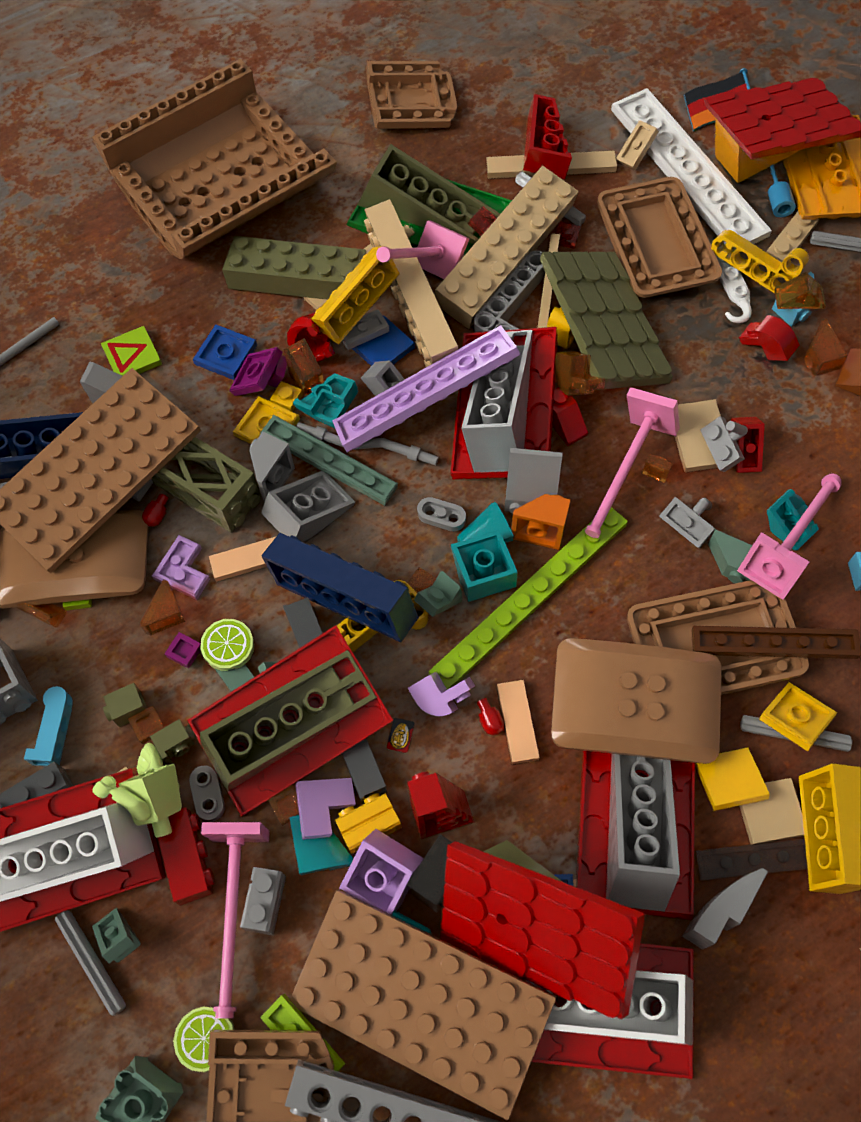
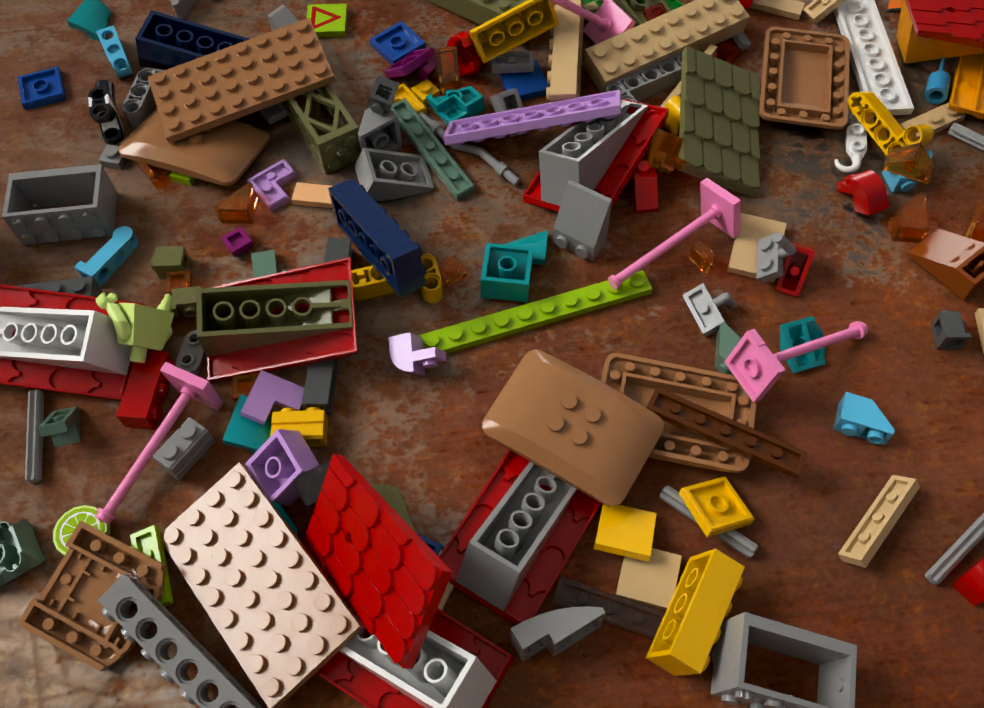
camera: 25 degrees right, 5 degrees down
red cylinder [142,493,169,527] -> none
tile [200,619,254,671] -> none
sticker [387,718,415,753] -> none
red wedge [407,772,475,840] -> none
sand green slope [414,571,462,617] -> none
light grey plate [417,497,466,531] -> none
red cylinder [477,698,504,736] -> none
light nougat tile [497,680,539,764] -> none
orange slope [511,494,571,550] -> none
none -> dark grey brick [367,75,400,115]

